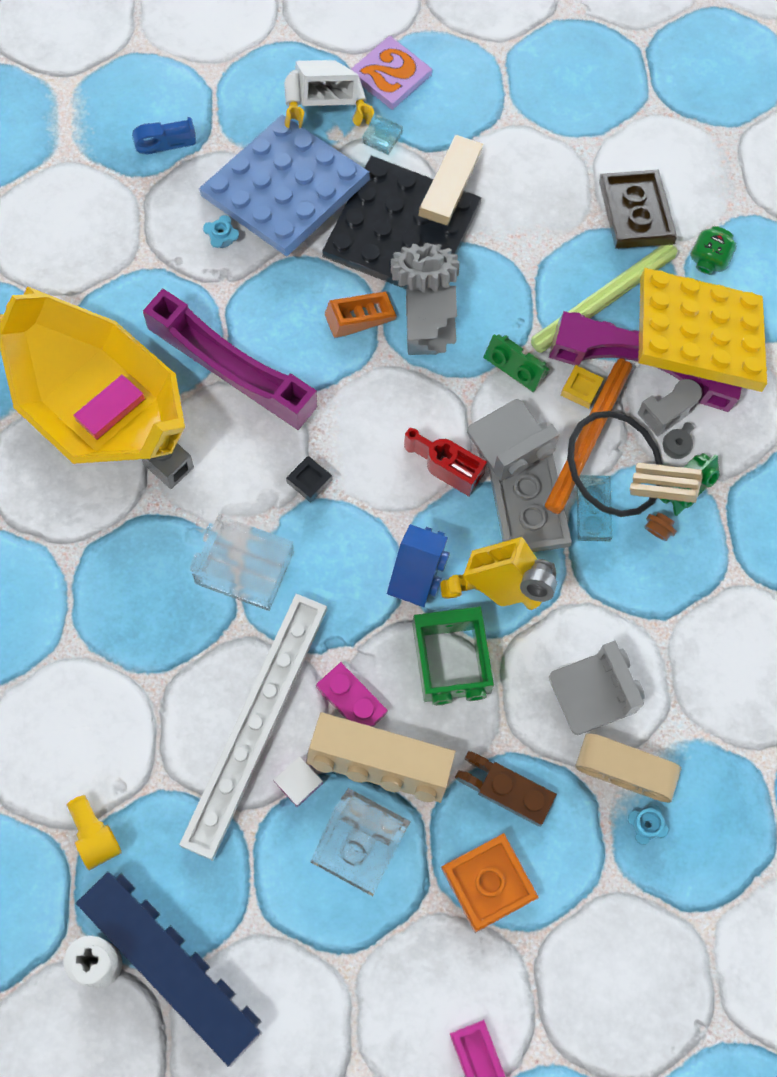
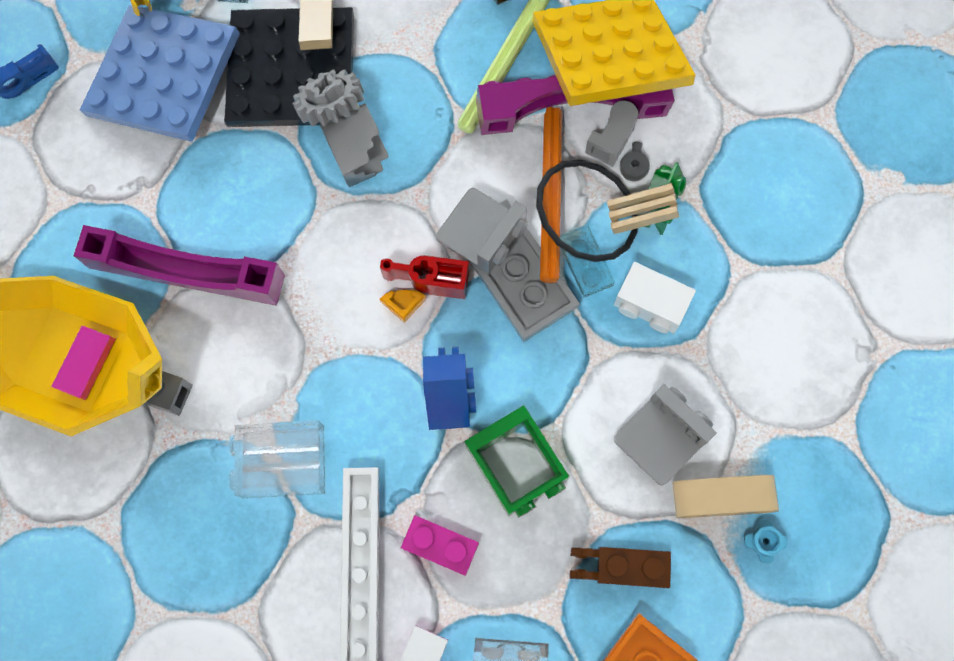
camera: 15 degrees left, 5 degrees up
medium azure plate [203,215,239,248] -> none
black plate [286,456,332,503] -> none
tan brick [306,712,456,803] -> none
orange slope [325,291,397,338] -> none
yellow torso [440,537,557,610] -> none
green hinge [483,334,550,393] -> none
yellow plate [560,365,604,409] -> none
dark orange plate [644,512,677,541] -> none
none -> light orange tile [379,290,427,323]
none -> white brick [613,262,696,334]

